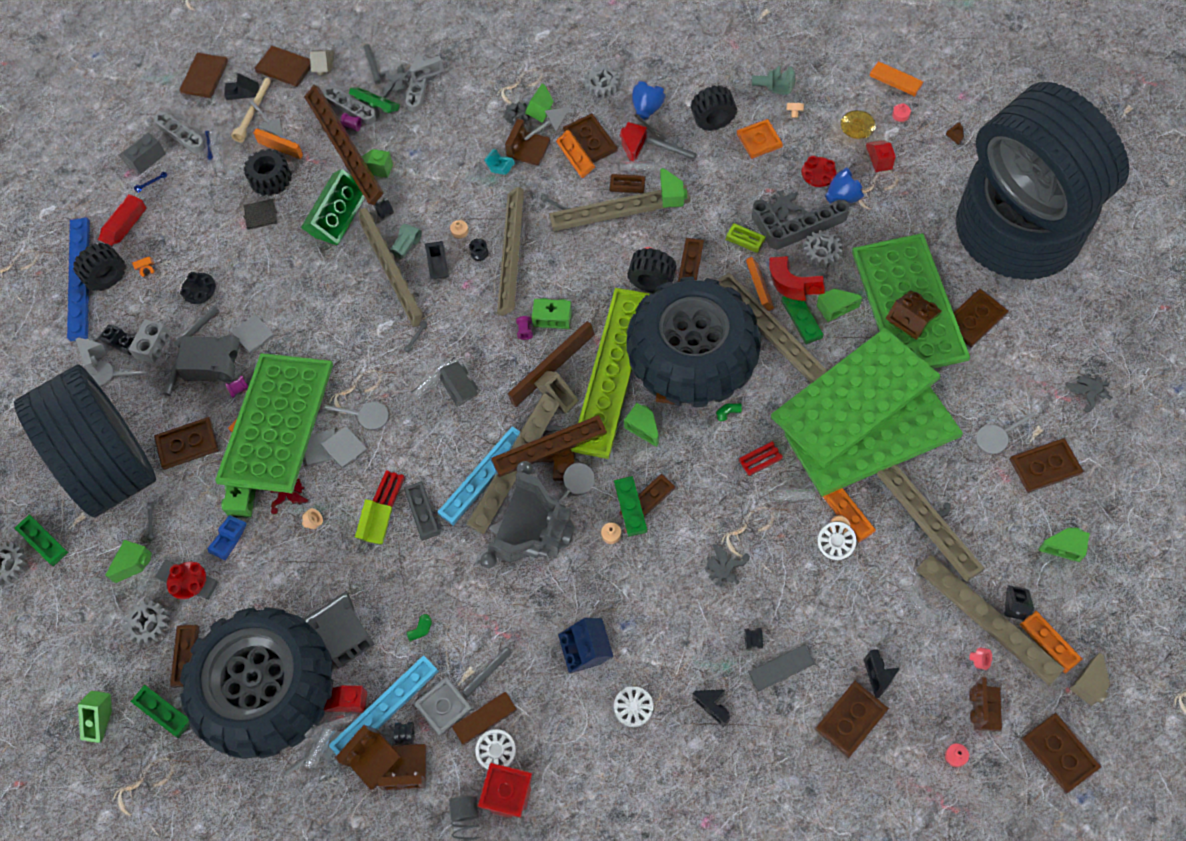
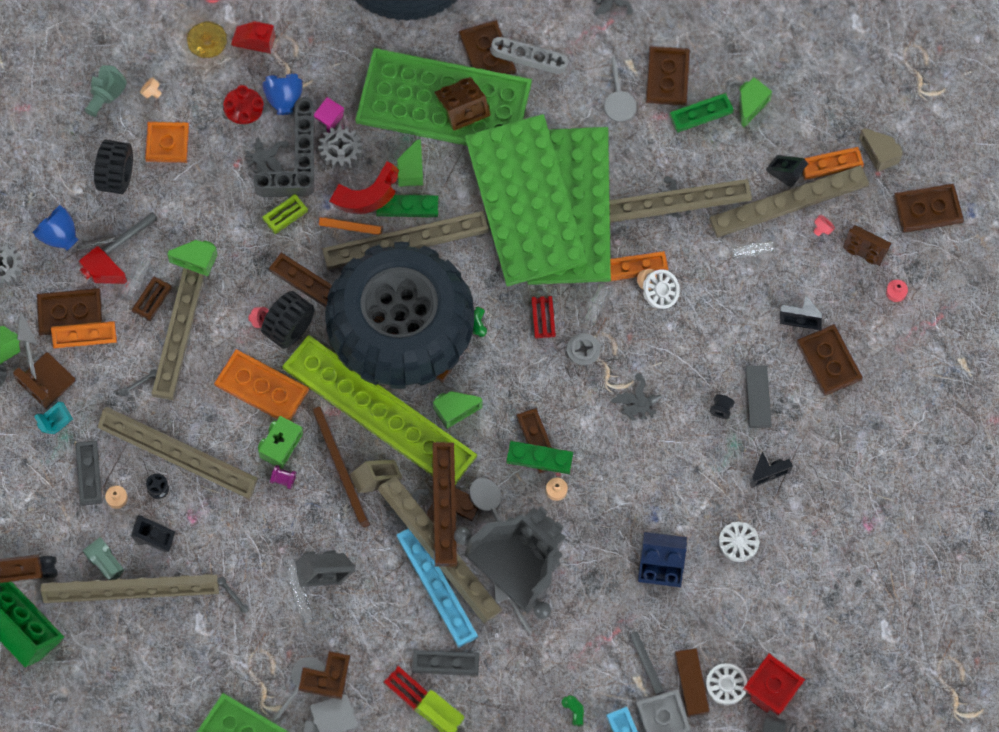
camera: 75 degrees left, 5 degrees up
none -> dark grey tile [75,440,103,506]
none -> orange tile [214,349,309,420]
none -> reddish brown plate [298,651,350,700]
none -> dark pink panel [314,97,344,133]
none -> light grey beam [490,37,568,74]
none -> light grey gear [567,333,601,366]
none -> green plate [669,93,734,133]

